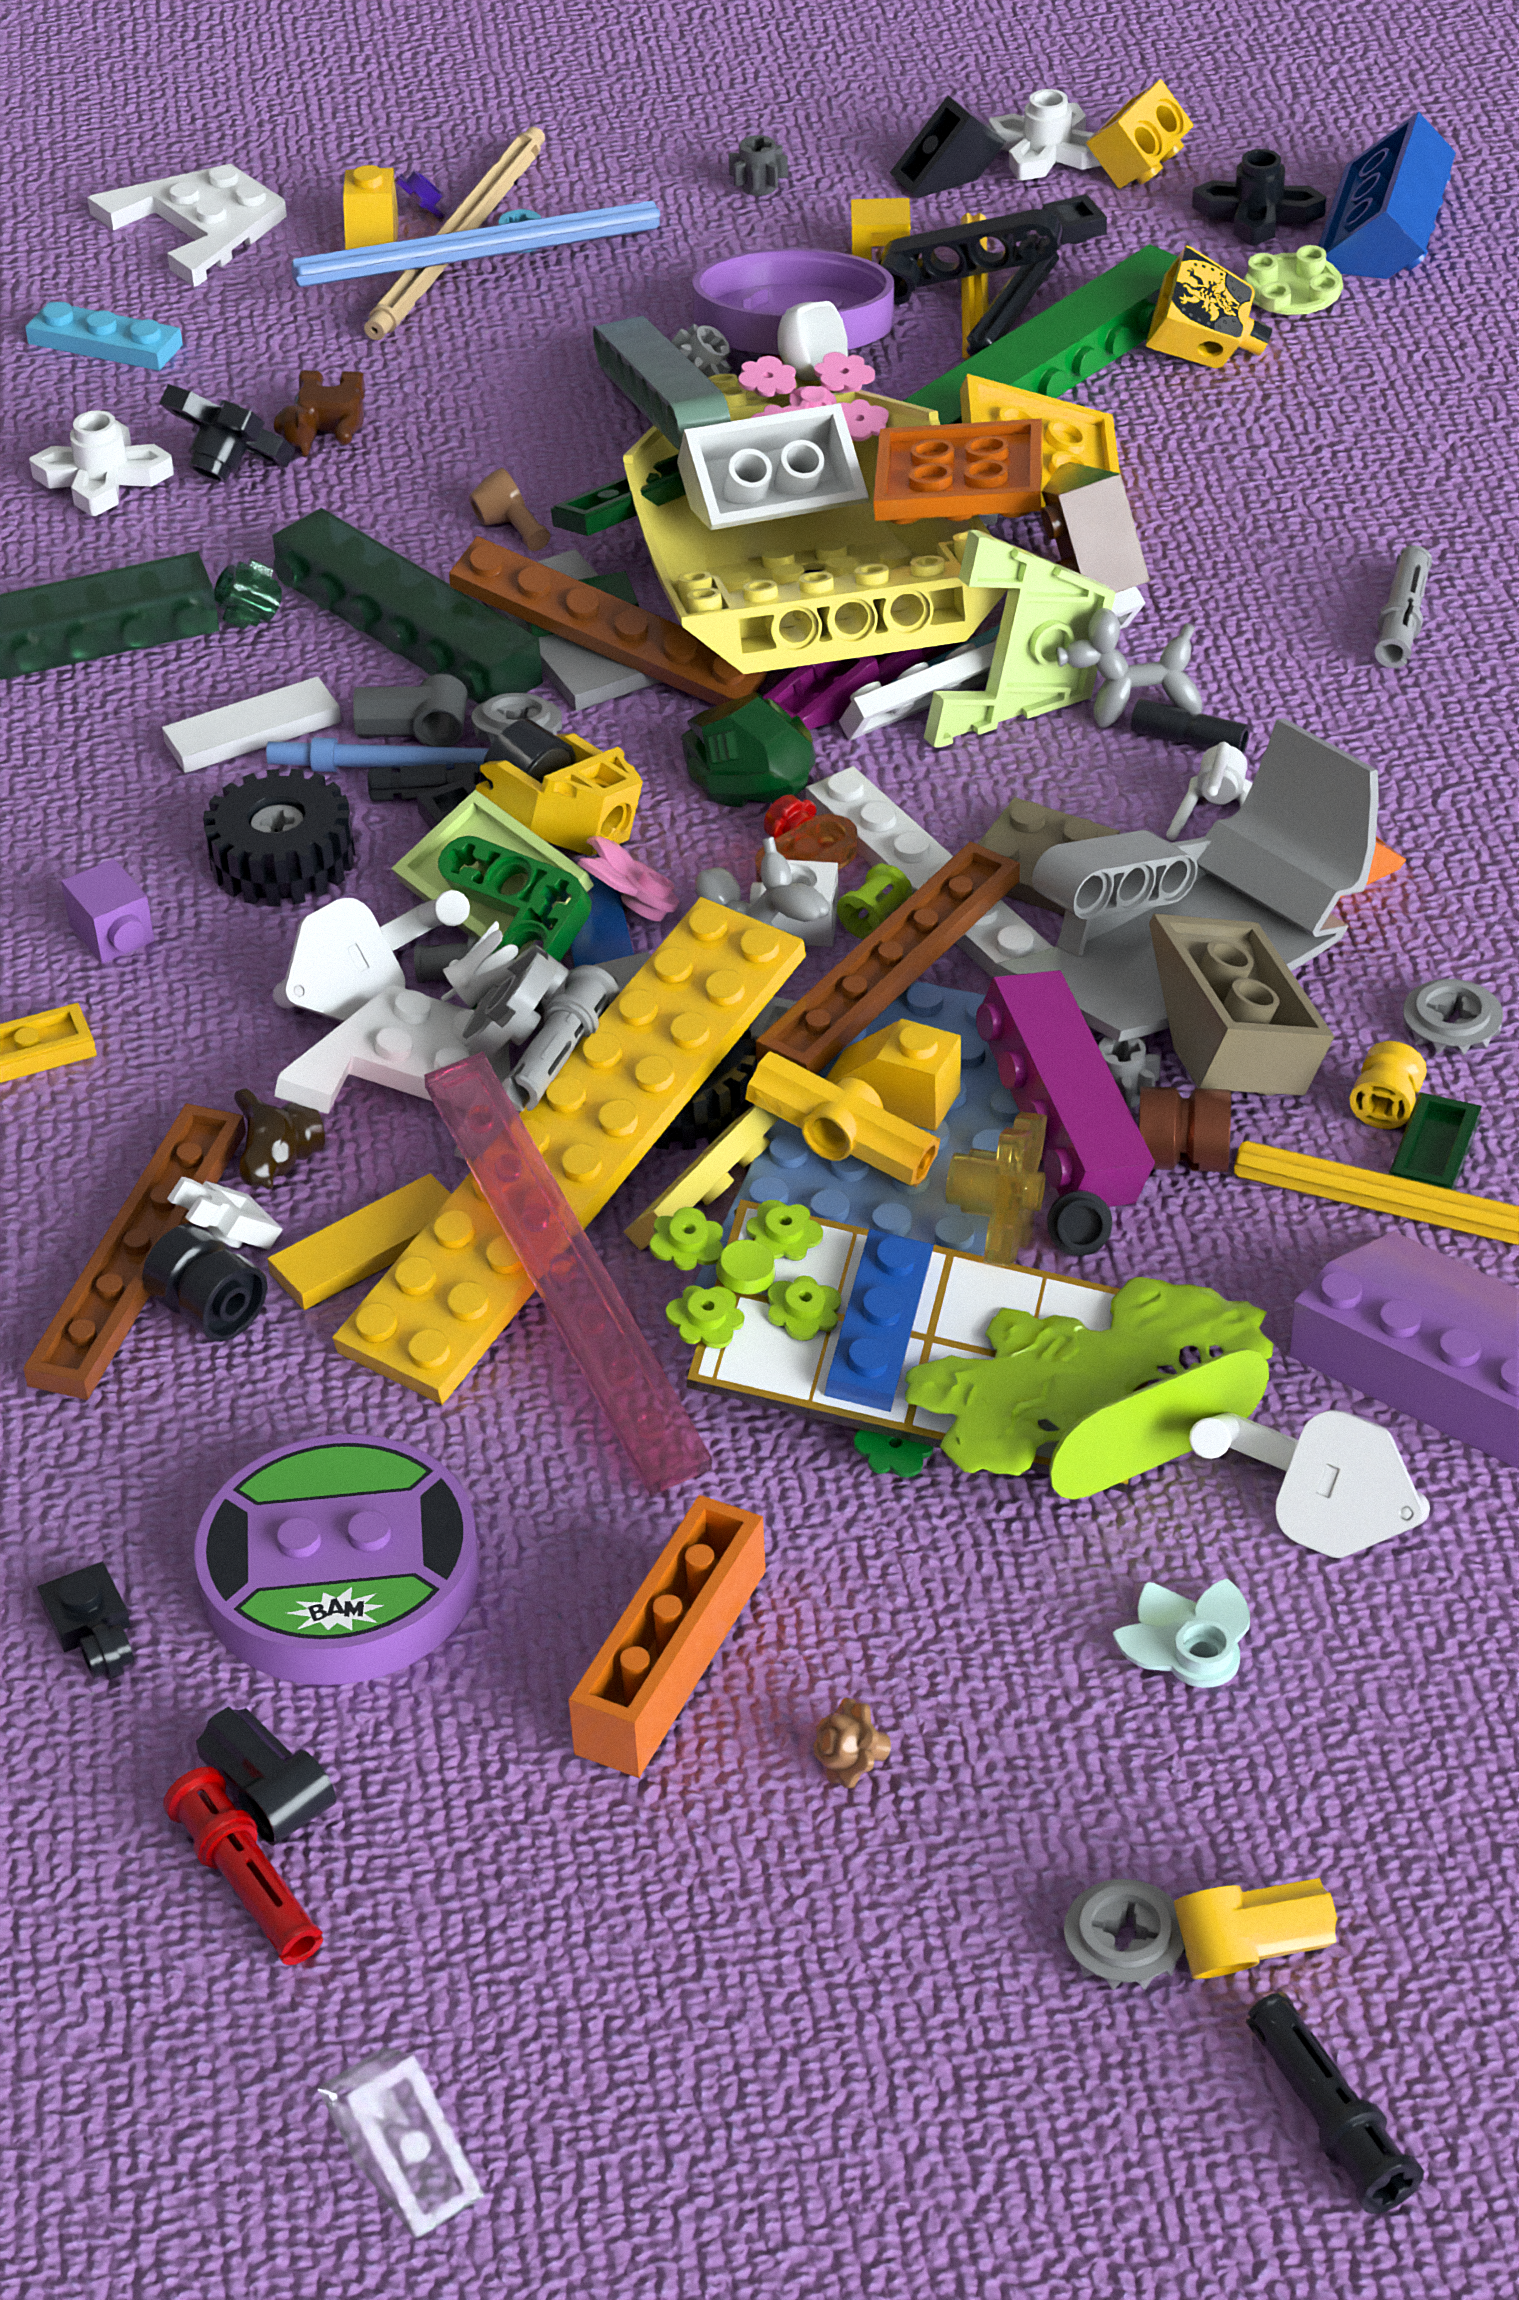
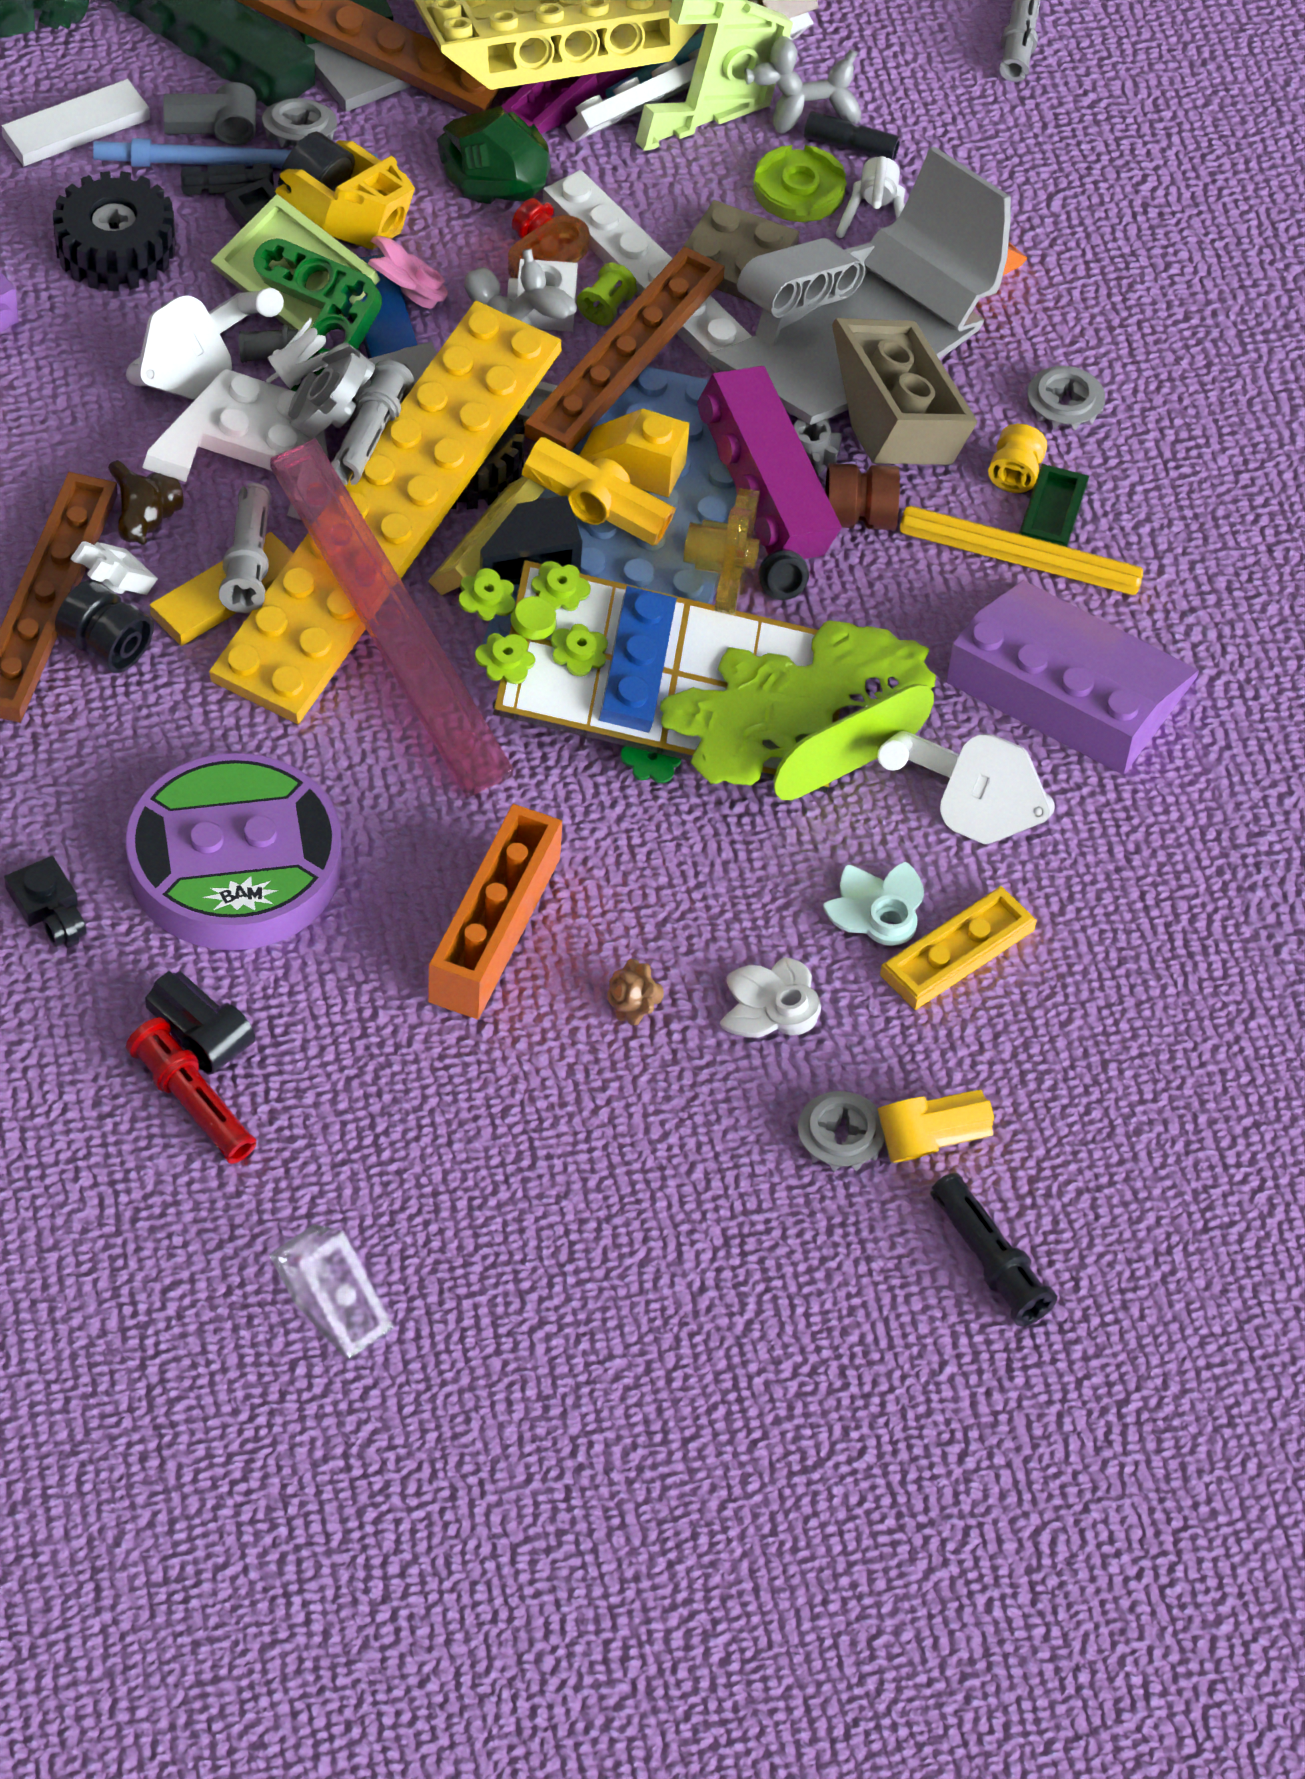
camera: 10 degrees left, 10 degrees up
none -> light grey pin [219,483,271,613]
none -> black slope [480,495,582,585]
none -> white plate [720,957,821,1038]
none -> lime tile [753,145,847,222]
none -> yellow tile [880,886,1037,1010]

